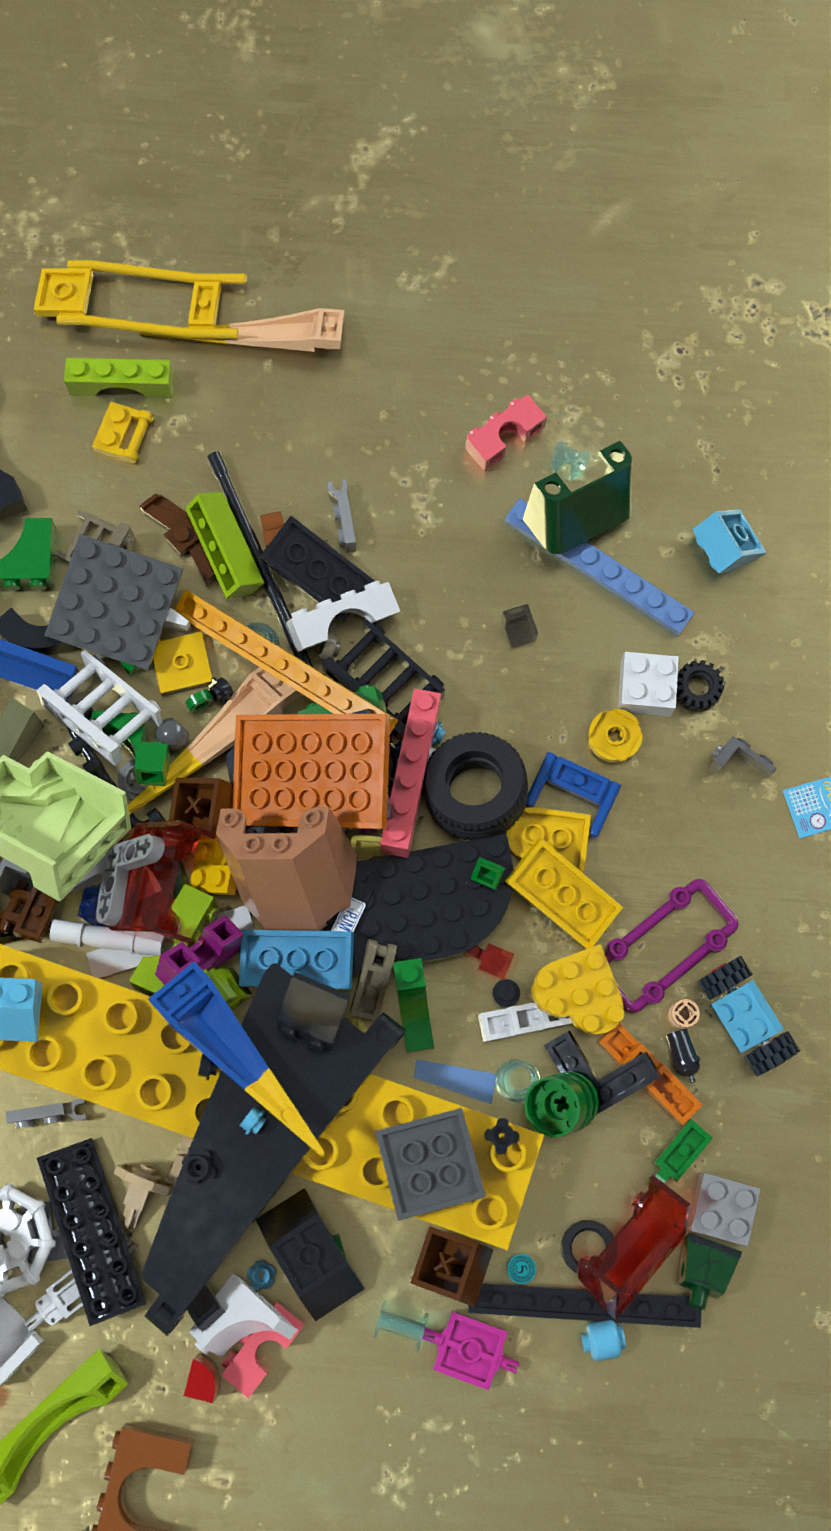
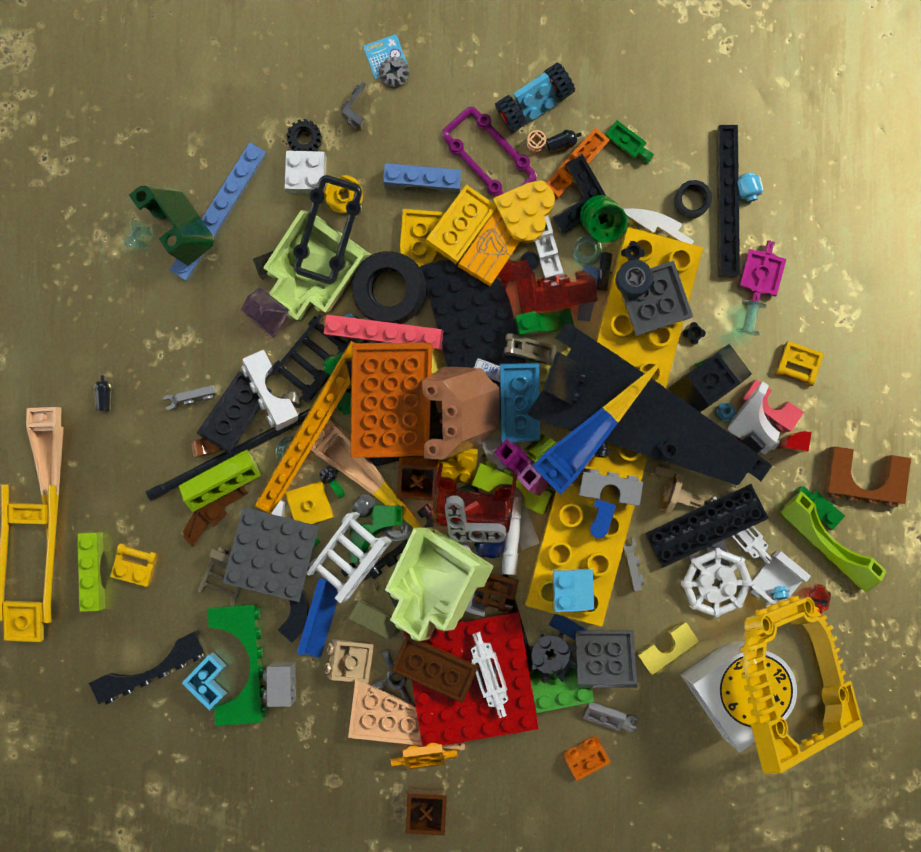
camera: 90 degrees left, 10 degrees up
medium azure plate [240,1106,267,1135] -> none
reddish brown brick [410,1226,494,1307] -> none
coral arch [466,394,547,471] -> none
green slope [471,857,505,890] -> none
teal tile [507,1254,536,1284] -> none
blue plate [525,752,621,838] -> none
clear red windscreen [577,1175,691,1319] -> none
dark green torso [678,1233,742,1310] -> none
light grey brick [686,1173,761,1247] -> none
medium azure slope [692,509,767,574] -> none
none -> black piece [93,375,113,411]
none -> slope [241,287,290,338]
none -> yellowish green panel [263,210,372,321]
none -> black bar [293,175,362,285]
none -> light grey gear [379,56,409,87]
none -> medium blue arch [383,163,461,194]
none -> light orange tile [458,208,520,286]
none -> clear red hinge [512,260,598,314]
none -> light grey arch [578,469,643,506]
none -> blue leg [589,499,616,538]
none -> black axle [596,252,613,291]
none -> black wheel [615,259,653,298]
none -> white slope [623,208,694,244]
none -> black plate [683,322,706,345]
none -> yellow plate [776,341,824,386]
none -> green plate [795,486,845,530]

